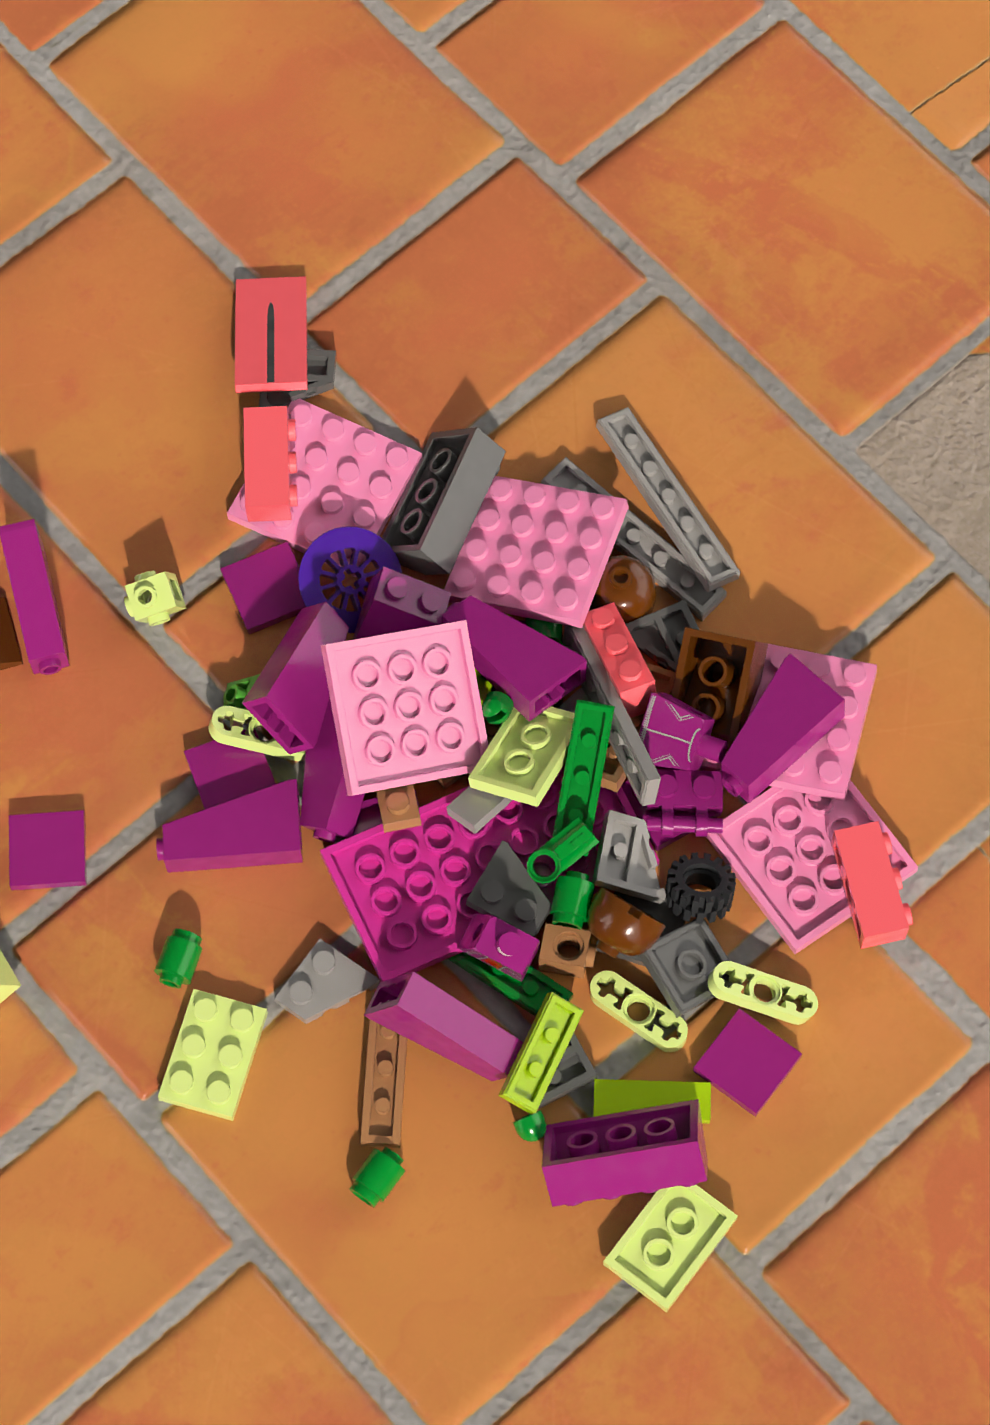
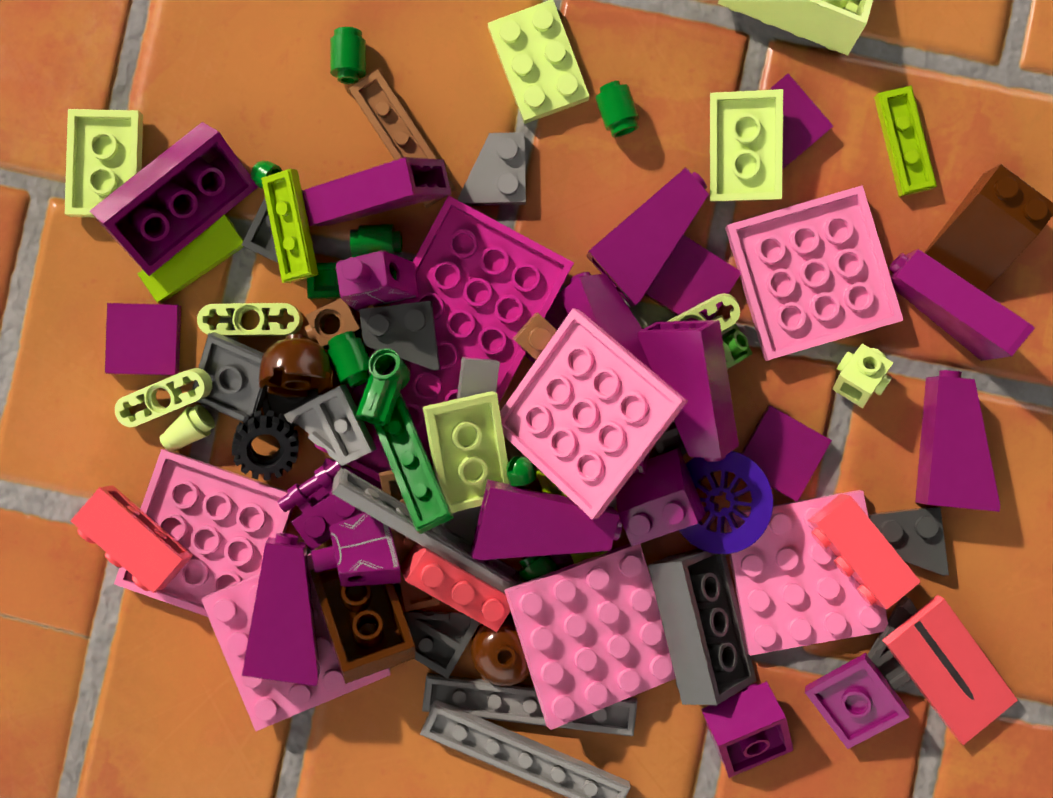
camera: 140 degrees right, 20 degrees up
none -> yellowish green cone [160,404,215,452]
none -> green brick [350,224,403,257]
none -> magenta slope [701,681,794,778]
none -> yellowish green plate [710,89,783,202]
none -> bright pink plate [725,185,903,361]
none -> magenta plate [805,653,909,749]
none -> dark grey wing [868,506,949,576]
none -> magenta slope [915,370,1000,512]

